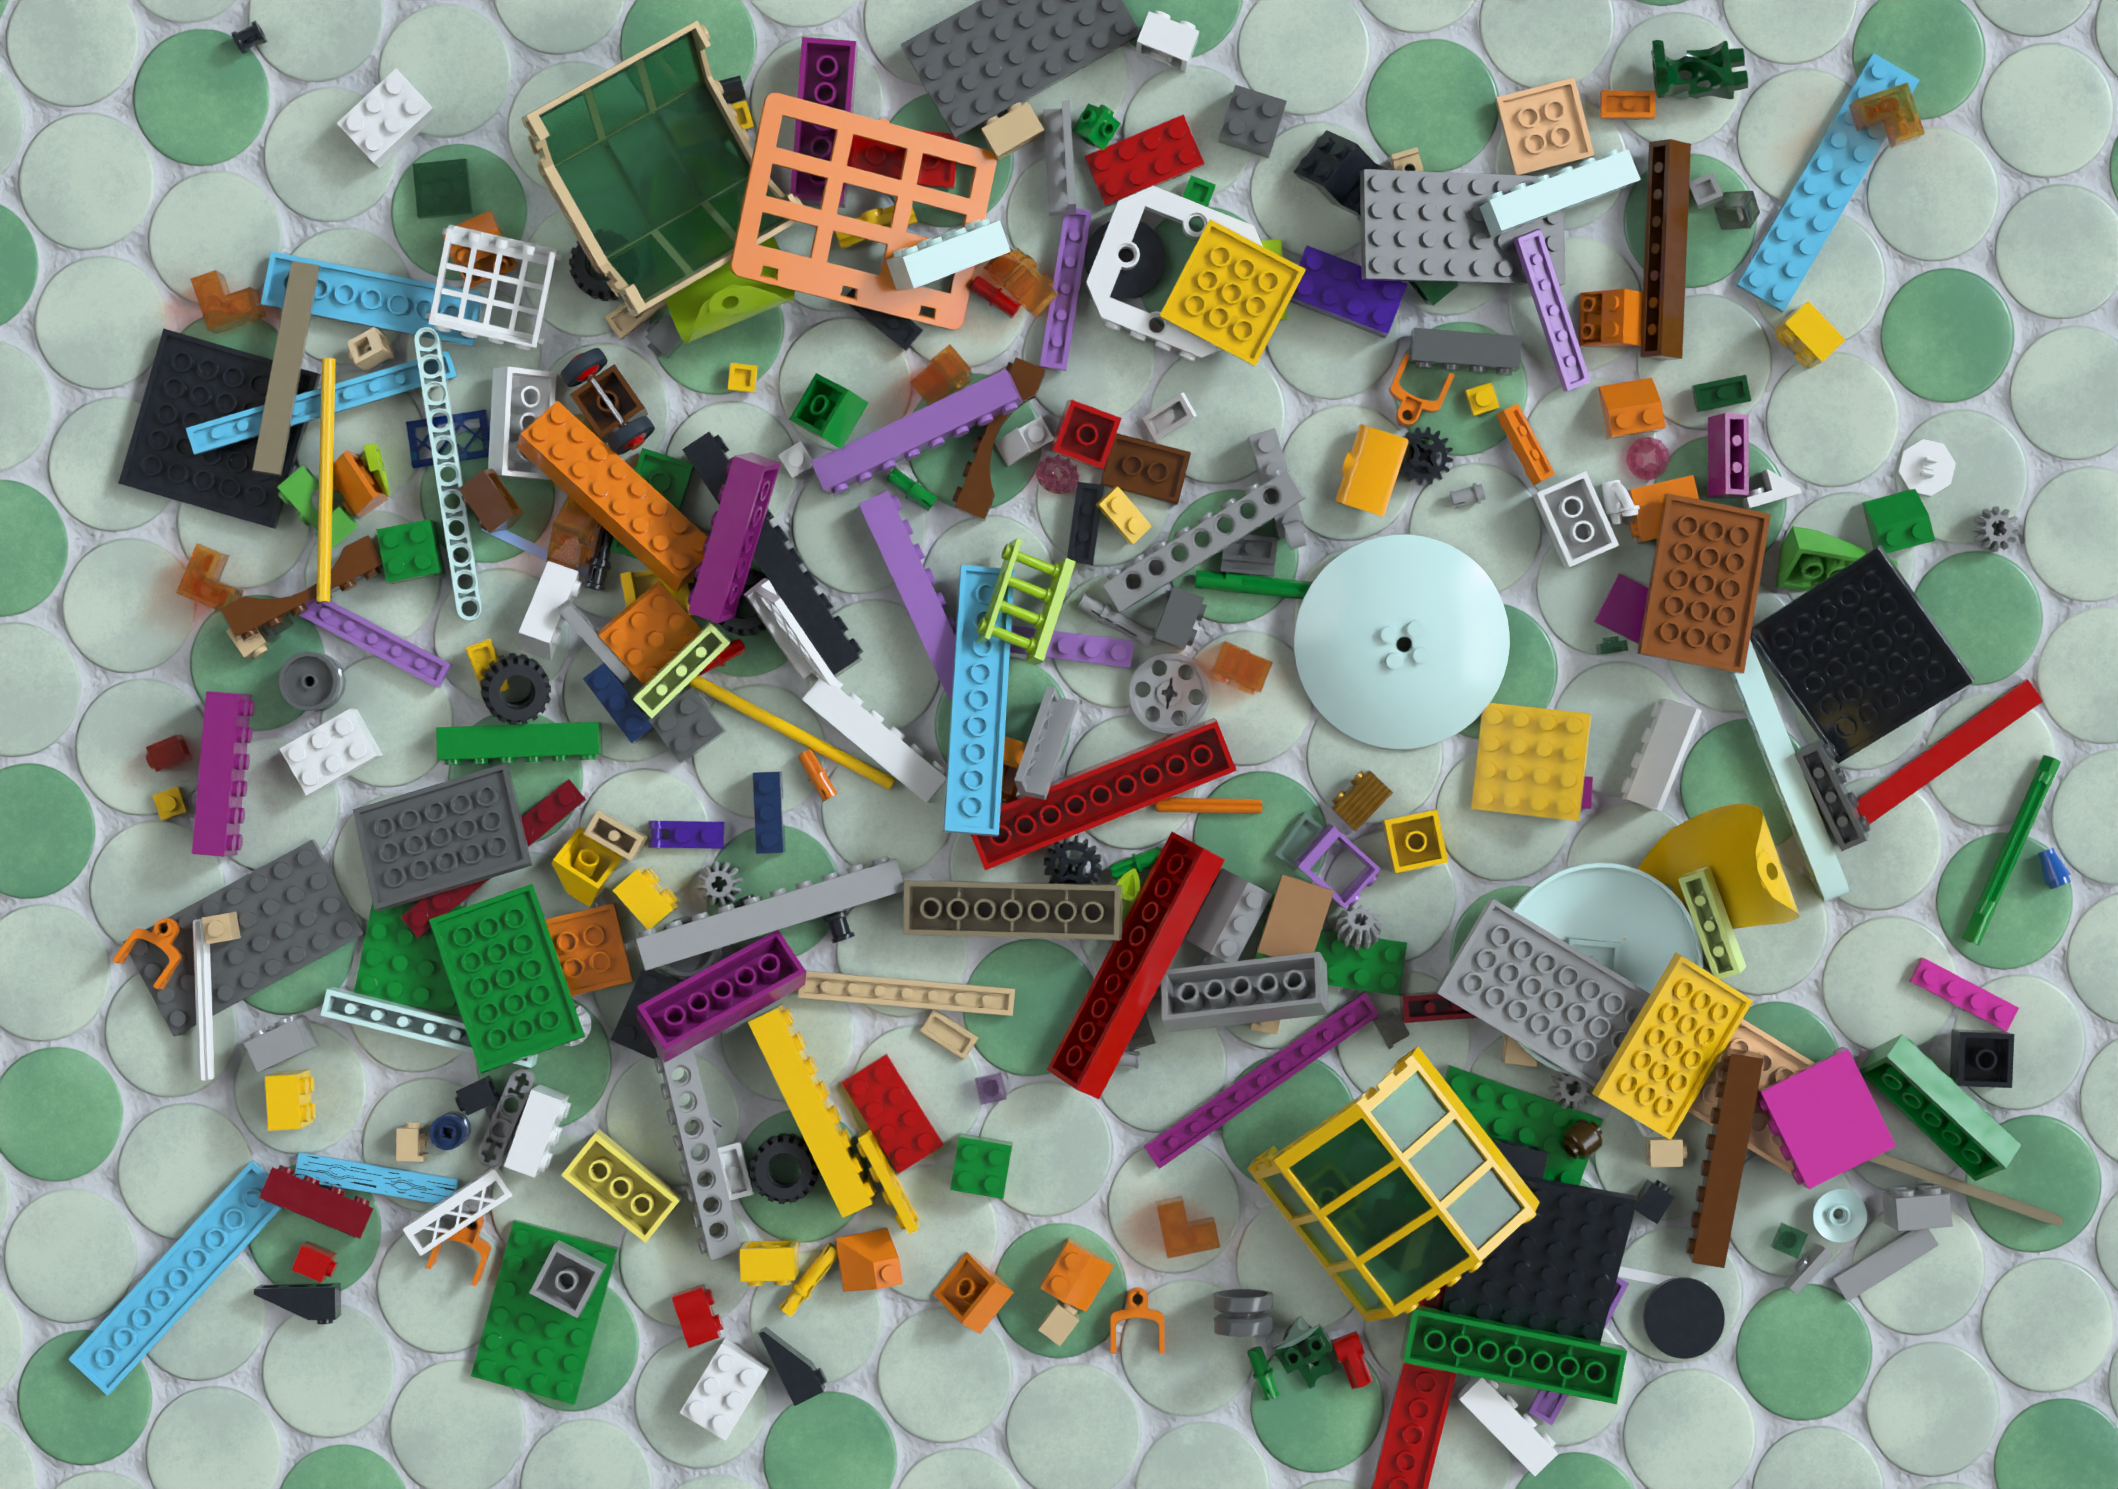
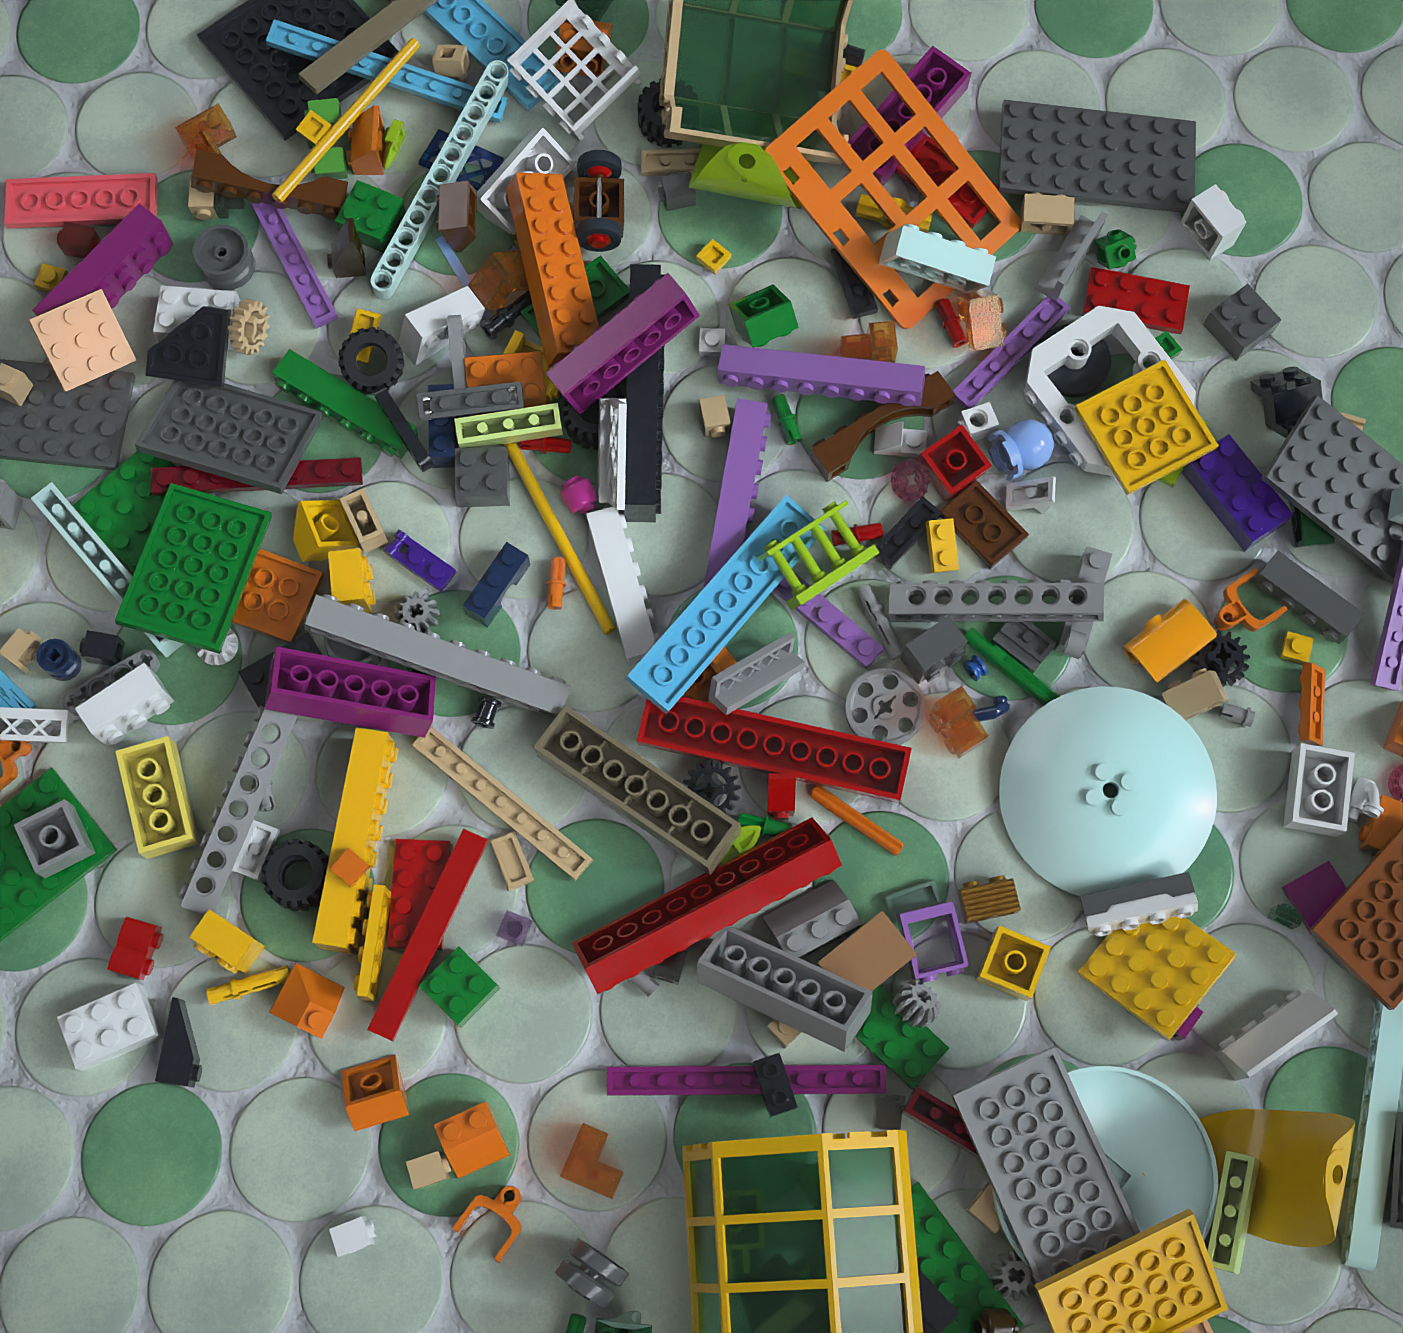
camera: 30 degrees right, 15 degrees down
none -> coral plate [4,173,158,229]
none -> light nougat plate [28,289,136,392]
none -> black plate [146,306,231,387]
none -> tan gear [228,298,270,355]
none -> yellow plate [296,110,332,145]
none -> dark brown slope [327,218,366,278]
none -> white brick [329,1216,377,1257]
none -> orange tile [330,848,370,887]
none -> red tile [367,829,489,1042]
none -> black beam [372,385,434,472]
none -> dark grey piece [416,381,524,421]
none -> dark pink head [560,475,598,515]
none -> tan brick [699,395,731,438]
none -> black brick [752,1052,798,1118]
none -> red slope [767,774,796,820]
none -> red axle [831,523,883,547]
none -> white brick [957,402,999,441]
none -> blue bush [963,655,988,682]
none -> dark blue arm [973,695,1010,723]
none -> light blue tile [988,419,1054,481]
none -> piece [1080,872,1198,936]
none -> tan brick [1161,668,1229,721]

